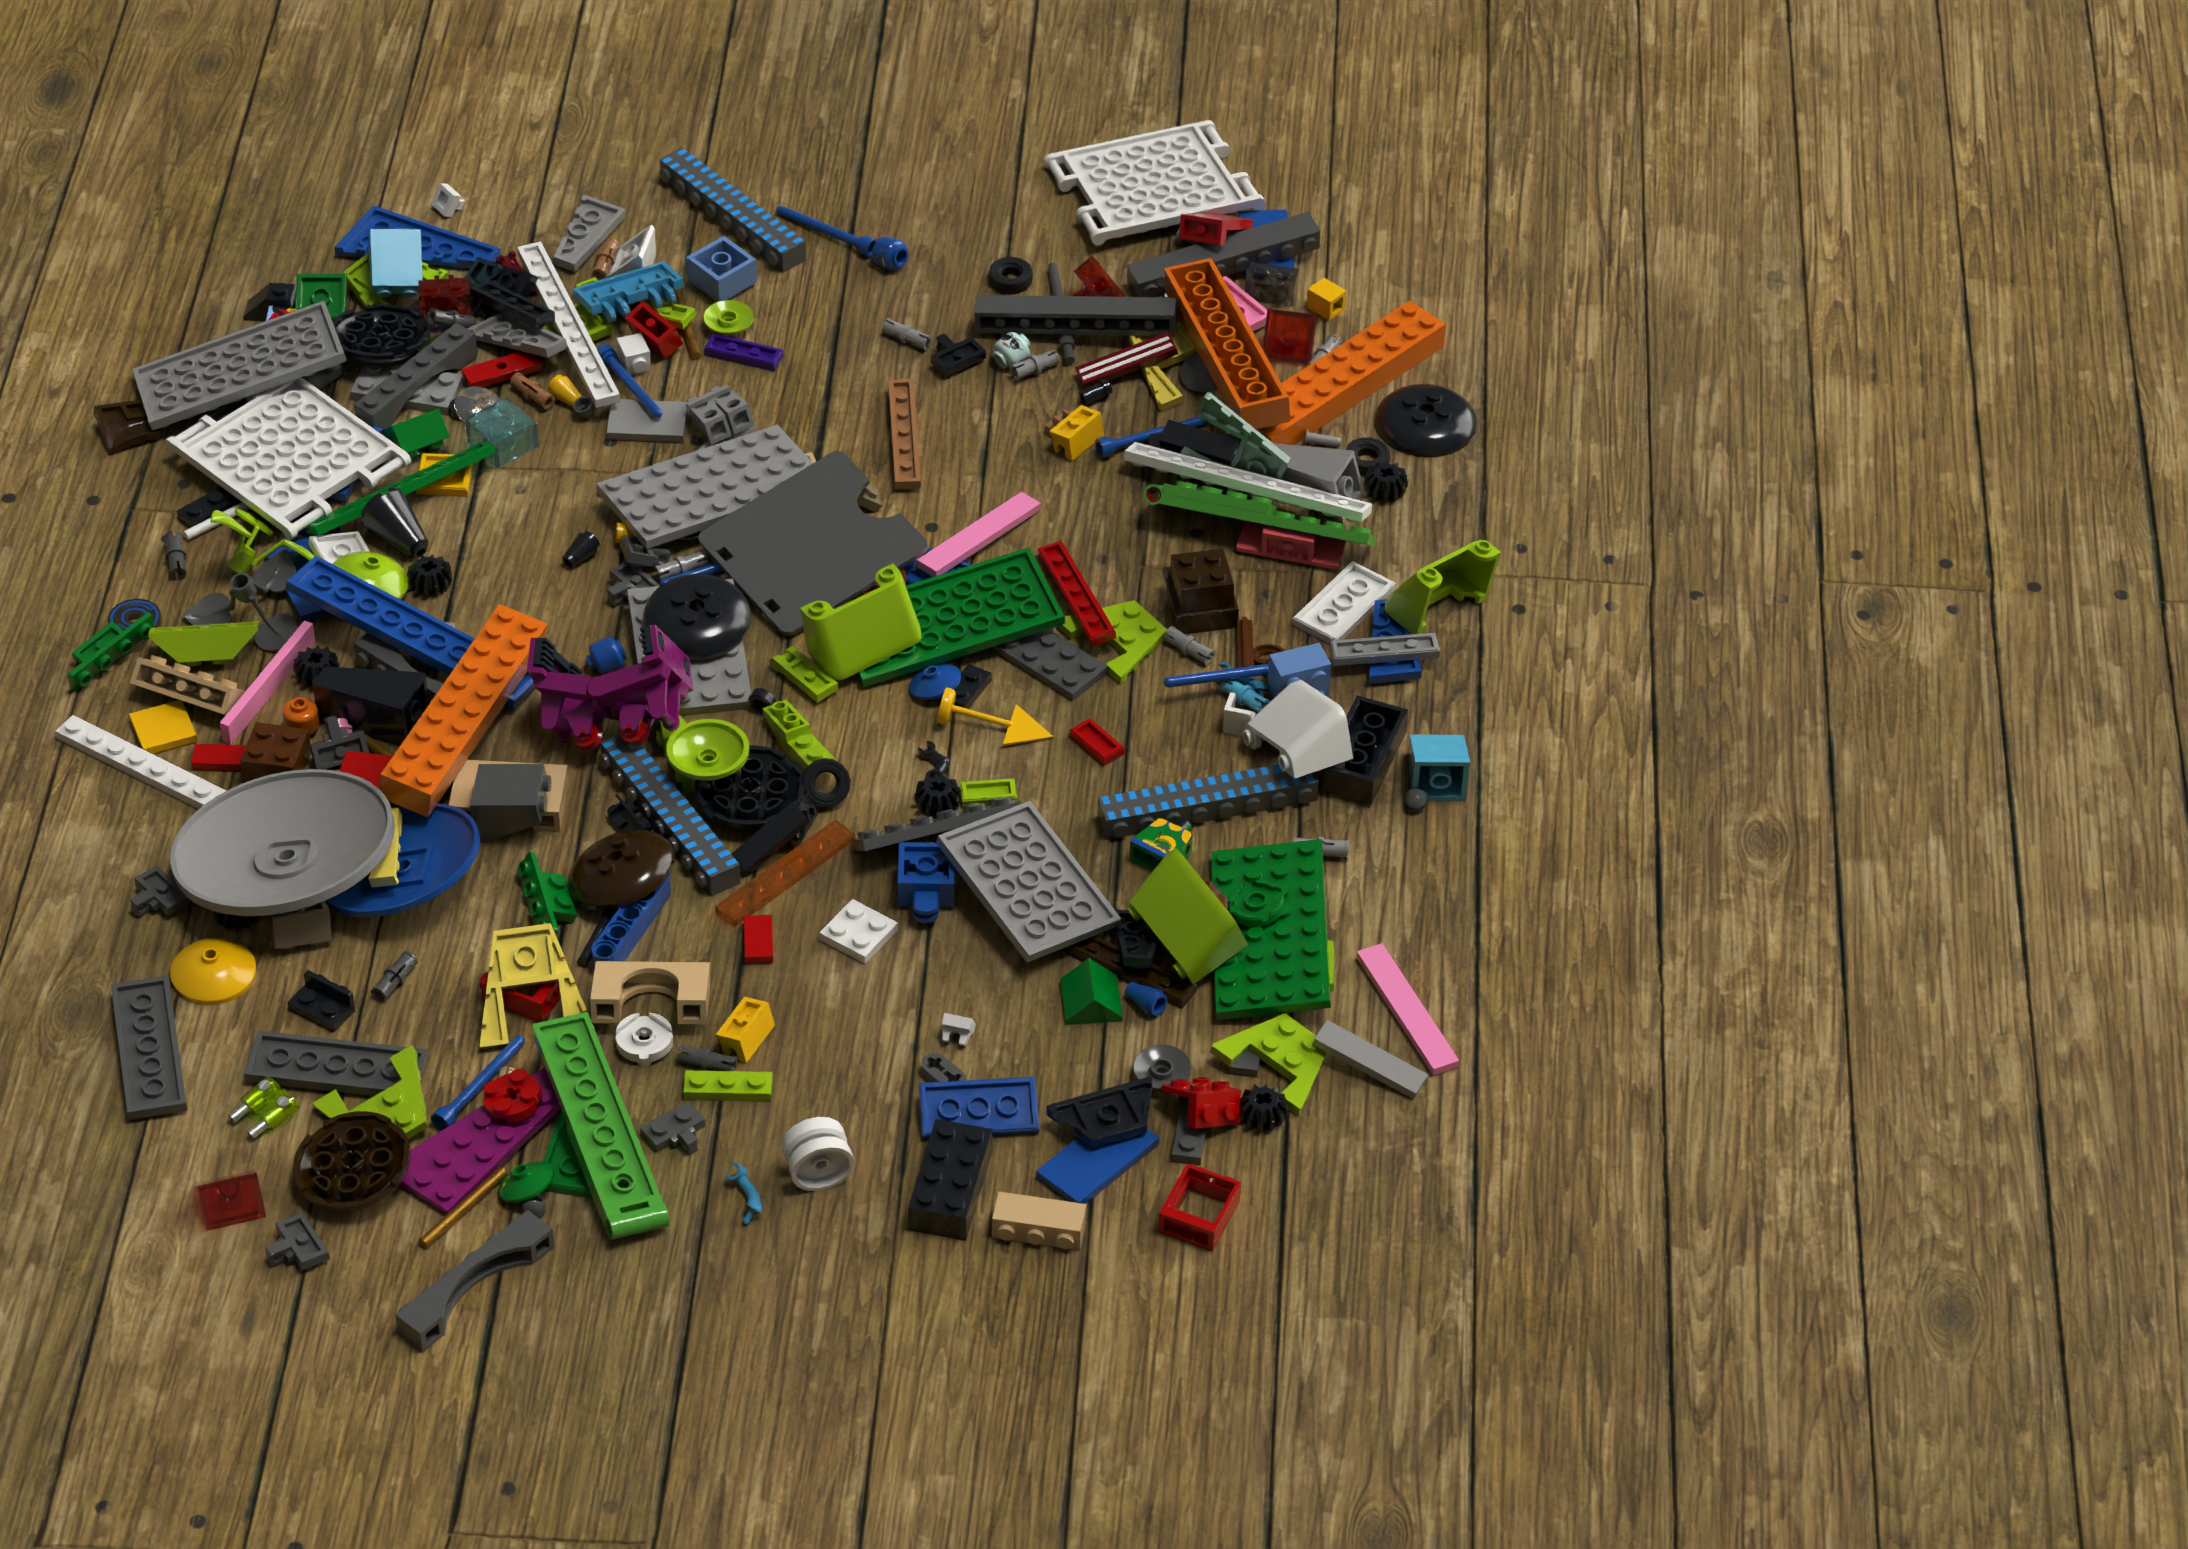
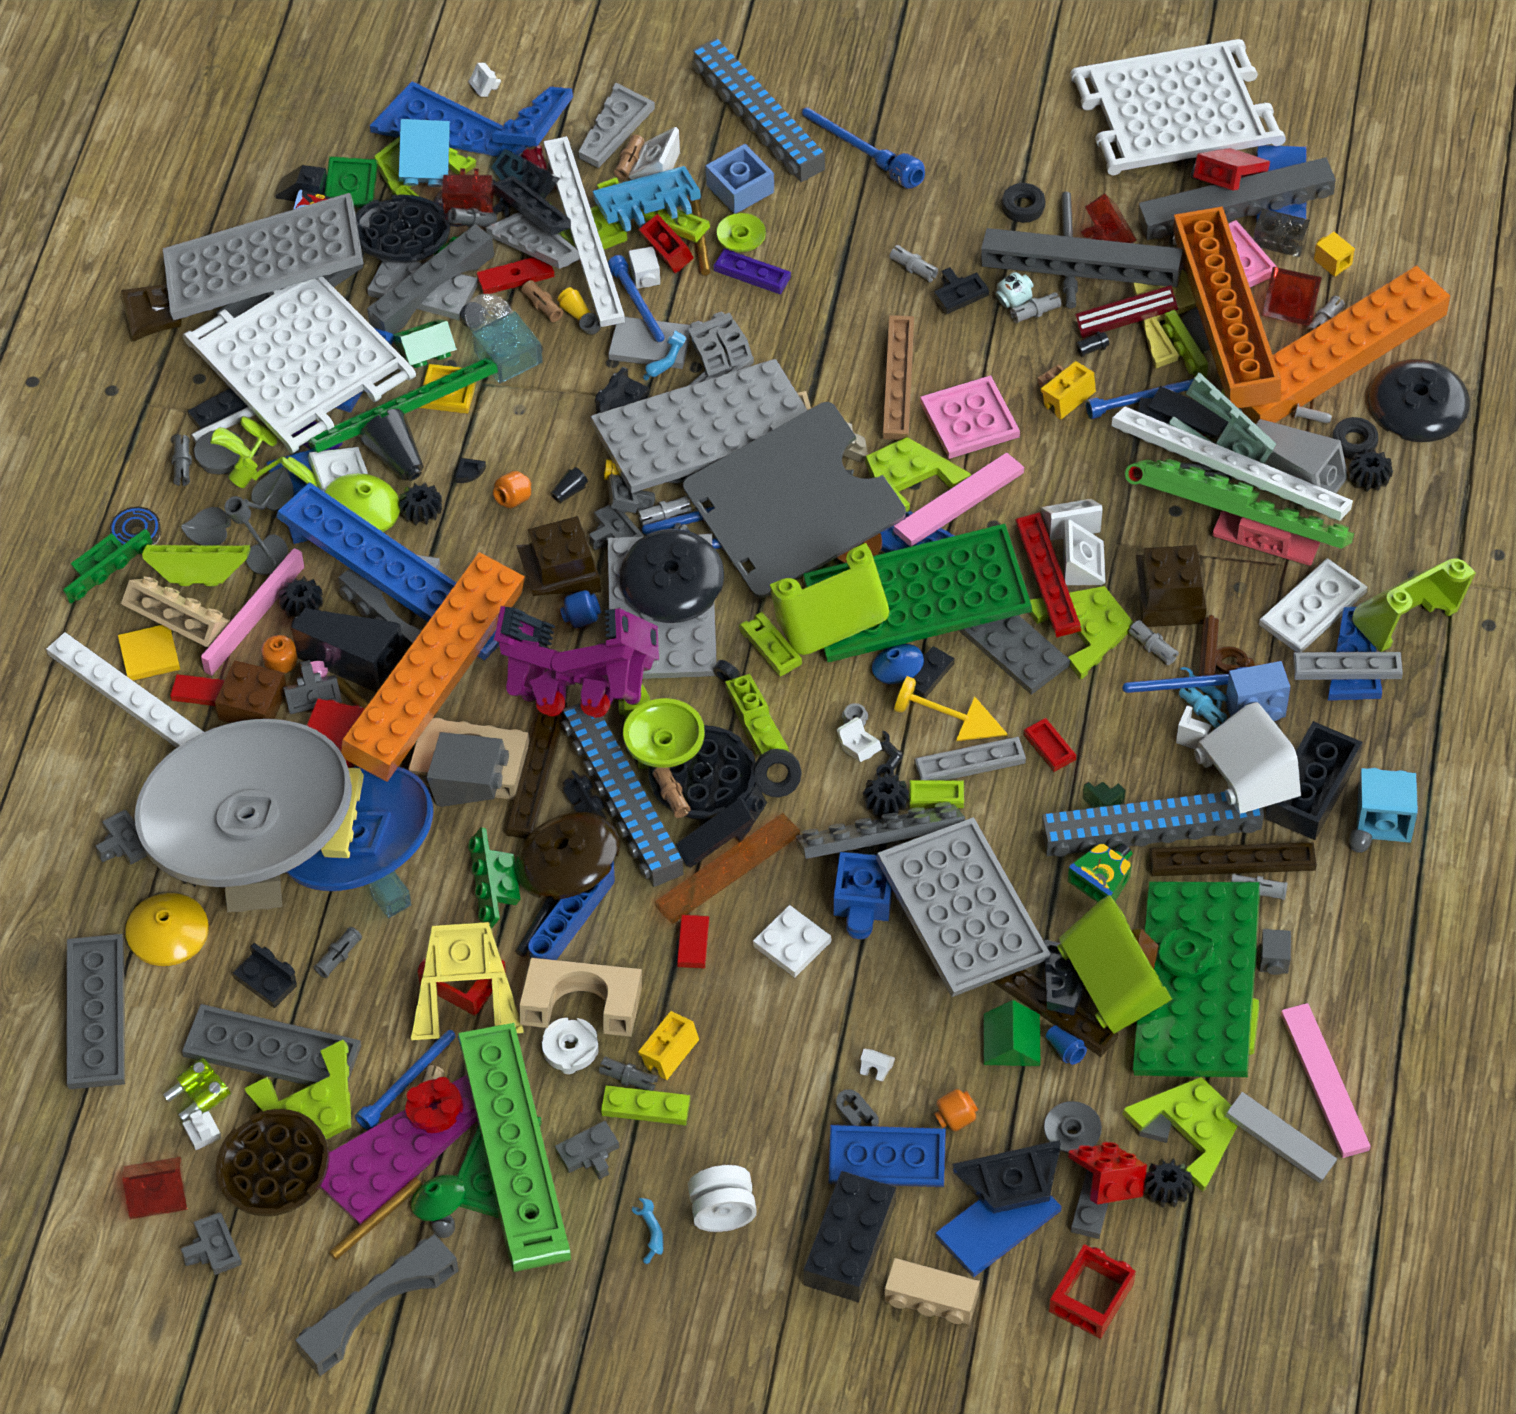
camera: 10 degrees right, 10 degrees up
none -> white tile [183,1110,221,1150]
none -> dark grey tile [194,430,244,475]
none -> clear light blue brick [369,871,411,918]
none -> black tile [455,458,486,483]
none -> blue wing [492,87,573,147]
none -> orange head [493,471,531,508]
none -> dark brown tile [506,702,568,839]
none -> dark brown piece [516,516,601,596]
none -> black bracket [595,367,650,414]
none -> dark azure piece [643,330,686,380]
none -> medium nougat pin [653,767,690,818]
none -> white bracket [837,717,882,762]
none -> light grey plate [842,703,868,726]
none -> lime wing [865,437,972,512]
none -> light grey tile [915,737,1026,781]
none -> bright pink plate [920,376,1020,459]
none -> orange head [934,1089,978,1132]
none -> white slope [1041,499,1102,541]
none -> white slope [1063,519,1105,585]
none -> clear green panel [1082,782,1126,808]
none -> dark brown tile [1149,842,1317,877]
none -> lime plate [1163,310,1208,379]
none -> dark grey brick [1260,929,1291,975]

